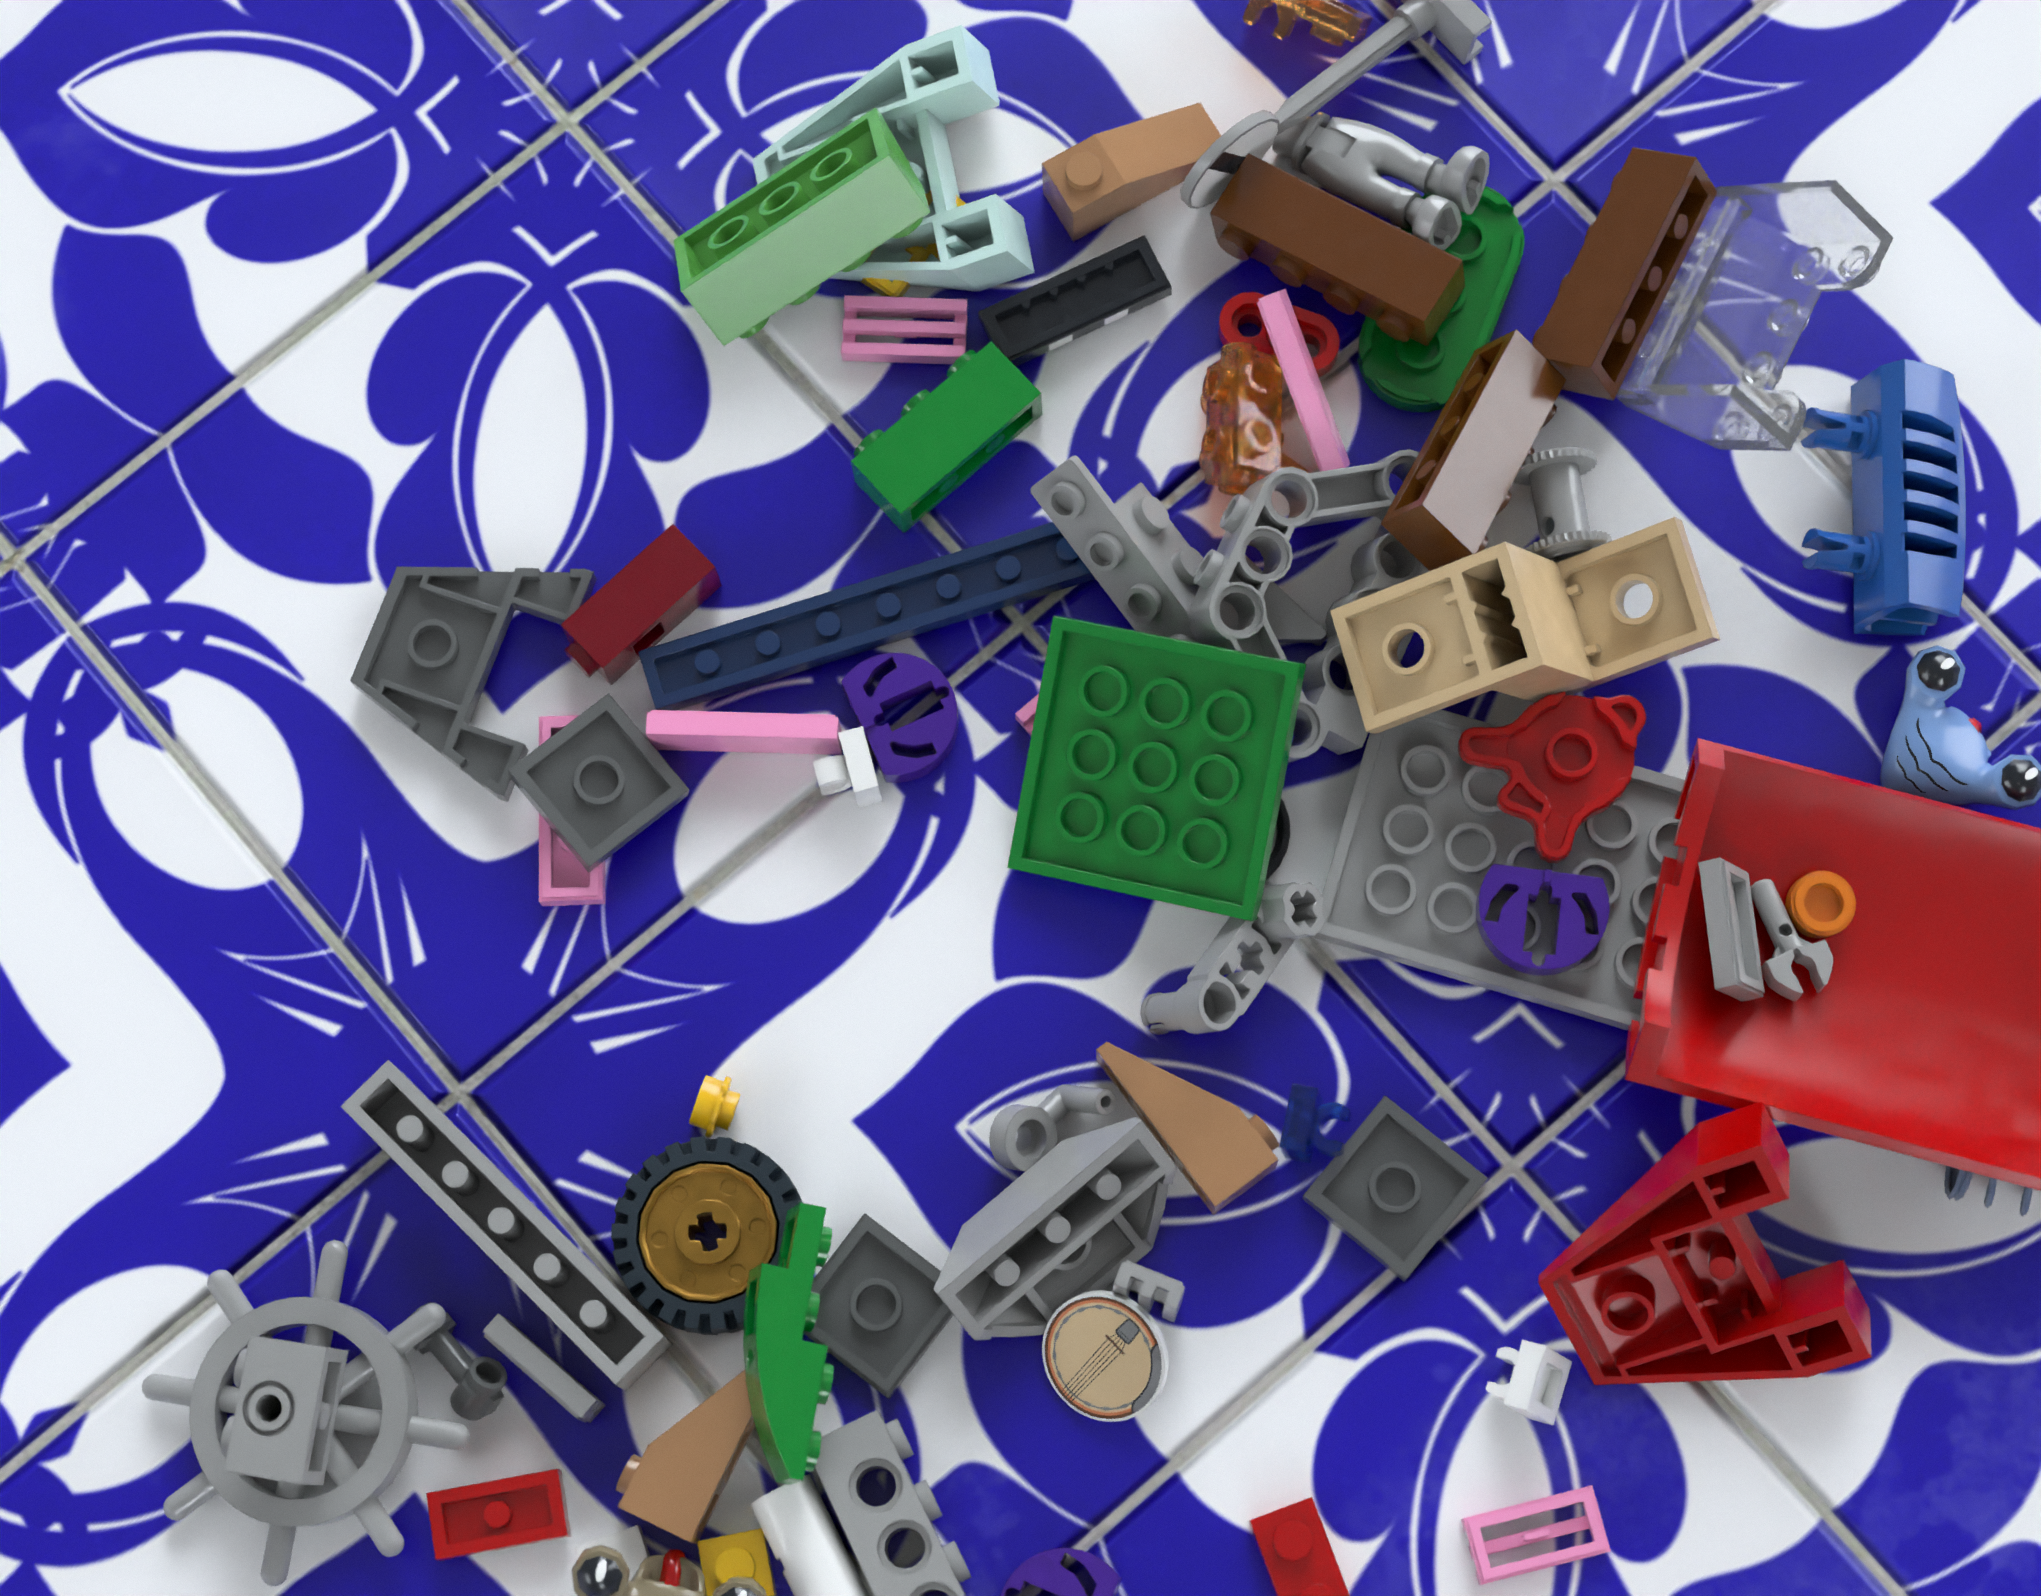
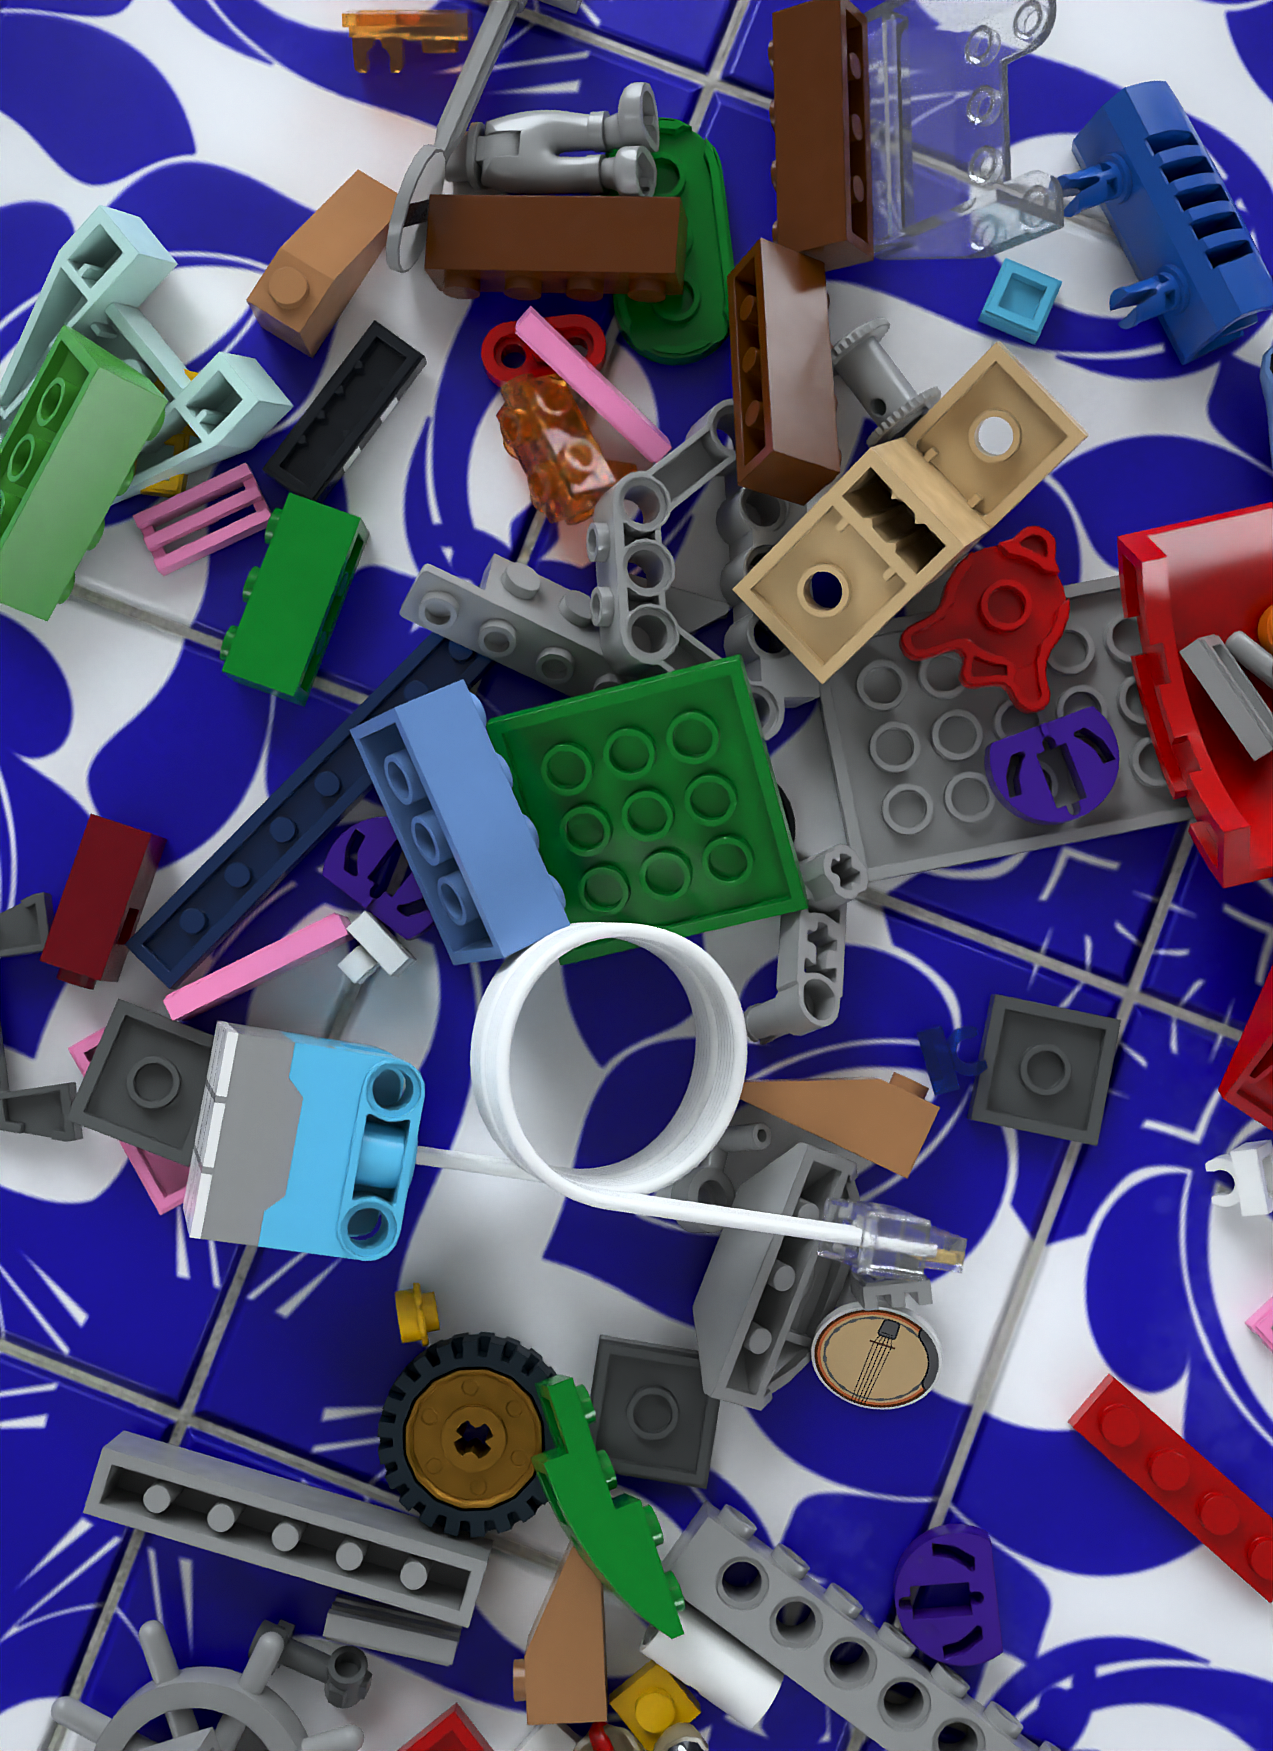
camera: 30 degrees left, 10 degrees up
none -> piece [183,922,967,1282]
none -> medium blue brick [350,679,570,965]
none -> medium azure tile [978,258,1062,345]

